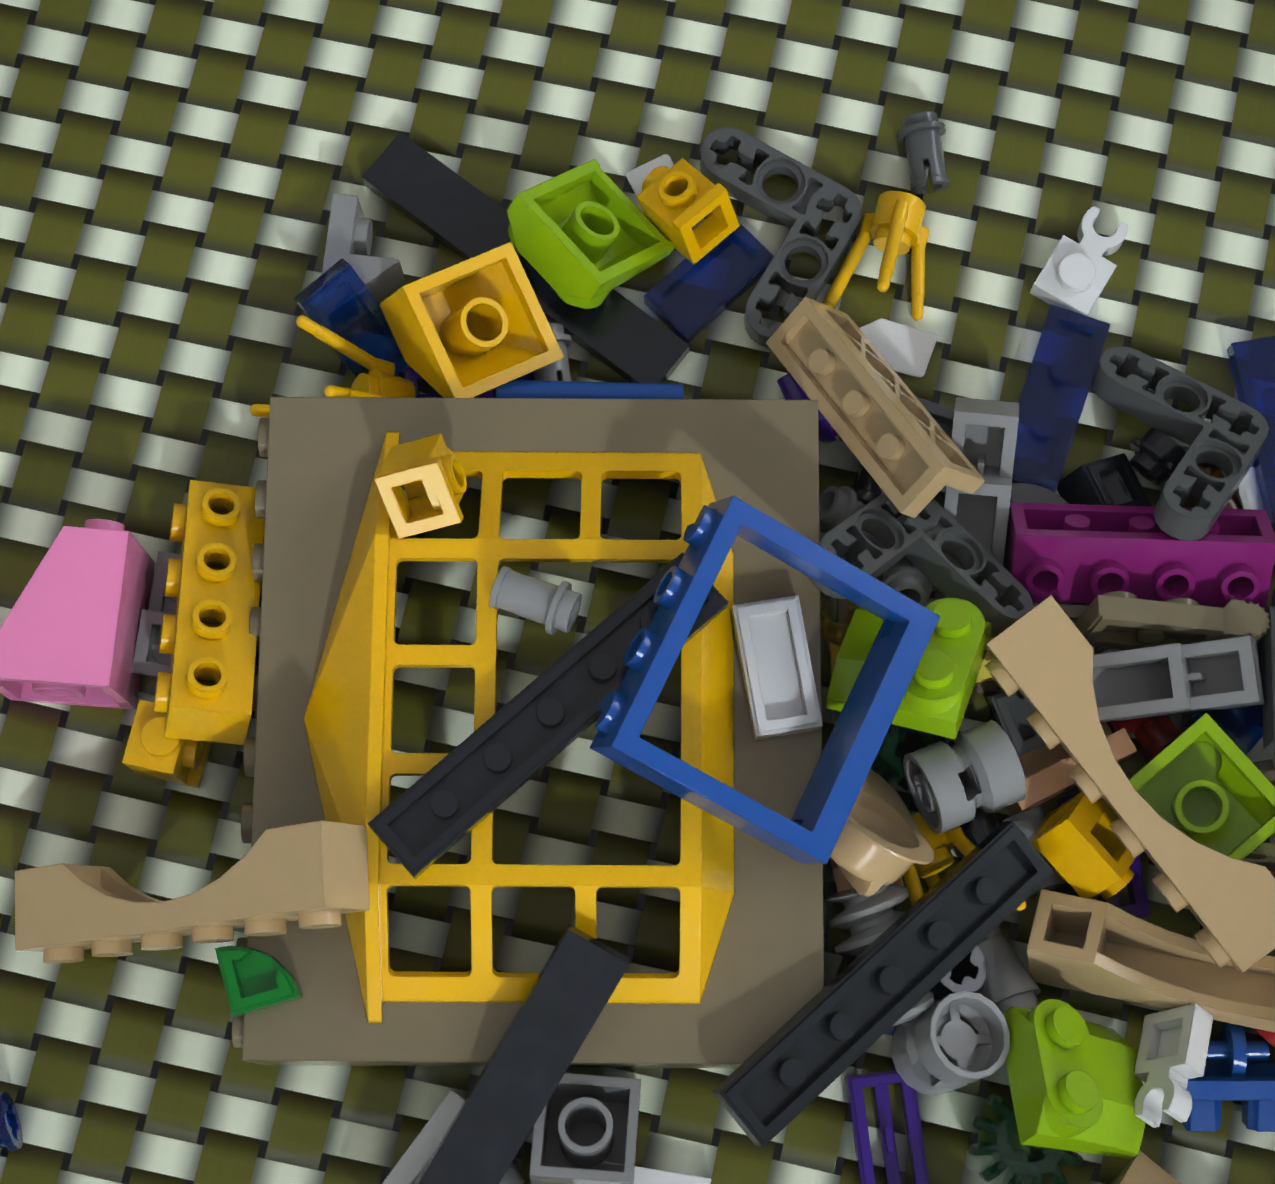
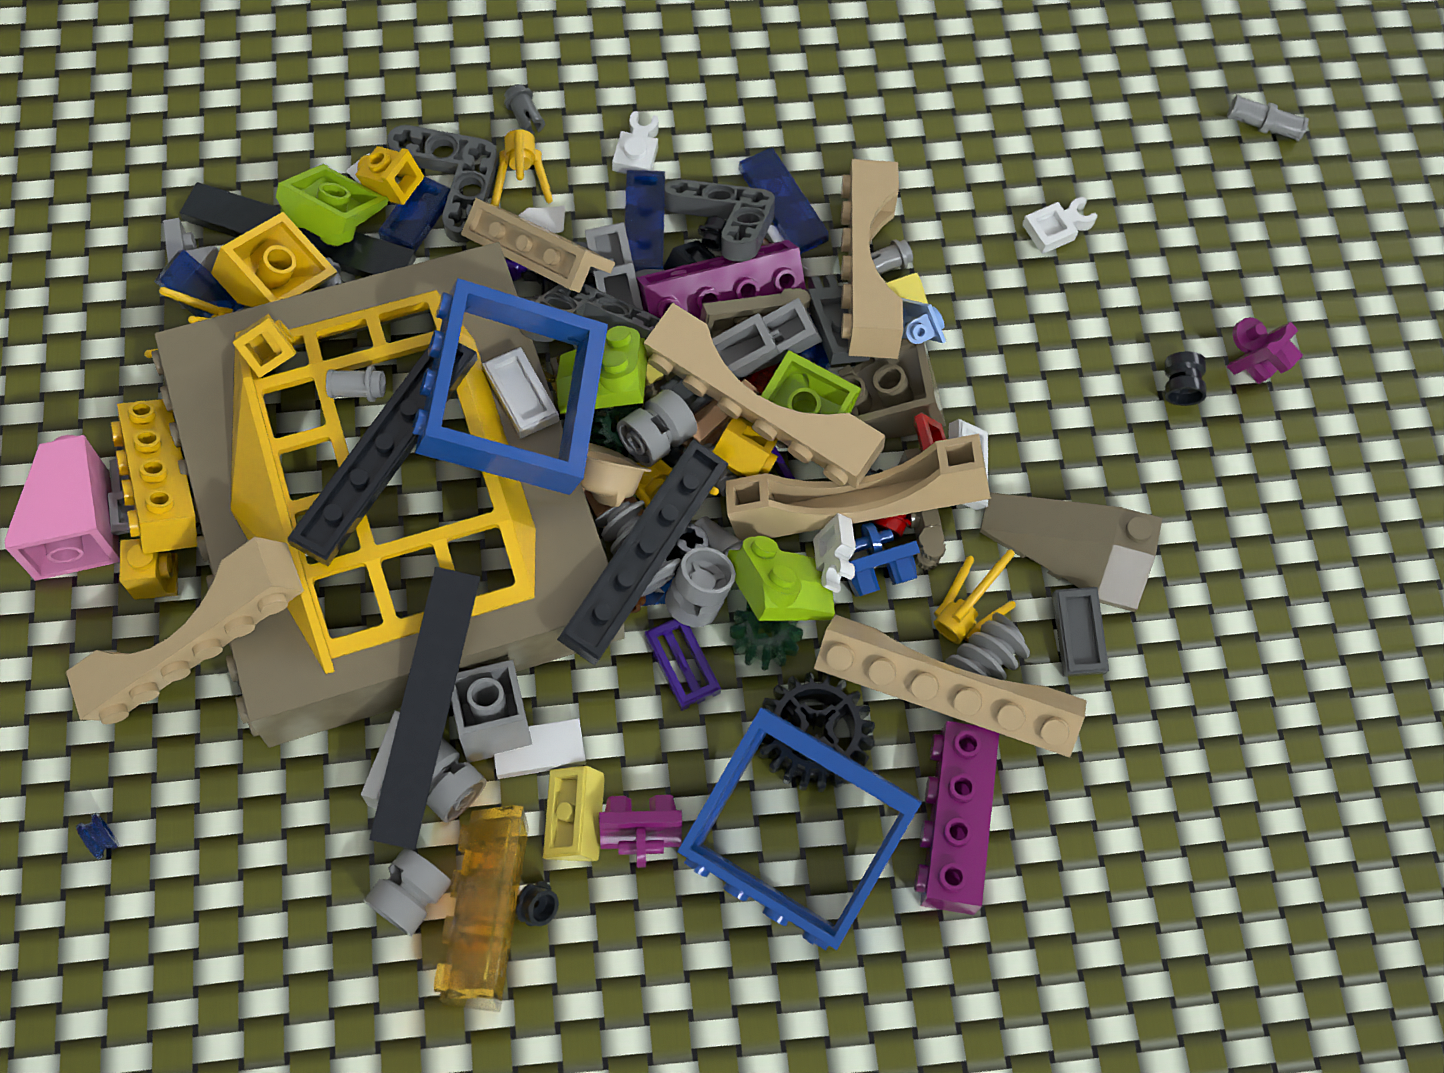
camera: 25 degrees left, 10 degrees down
green tile [215,946,303,1017] -> none

